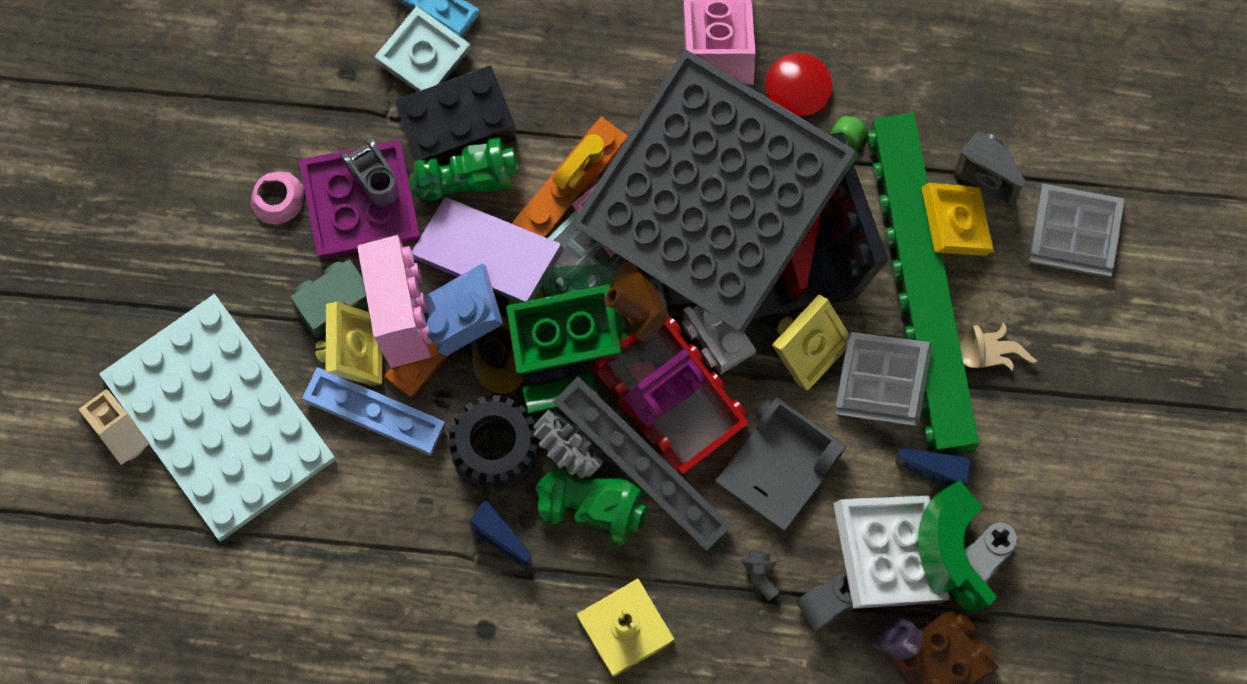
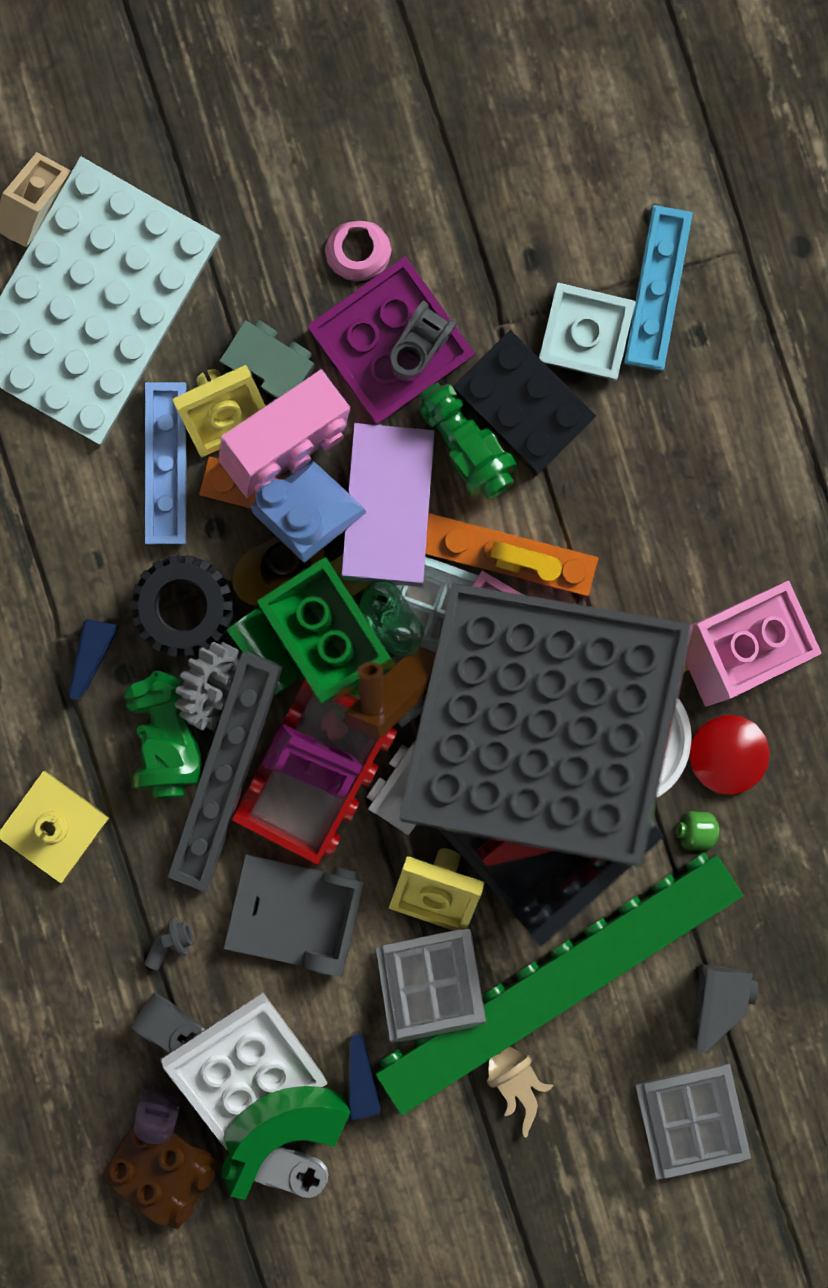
camera: 65 degrees right, 15 degrees up
yellow tile [921,183,994,256] -> none

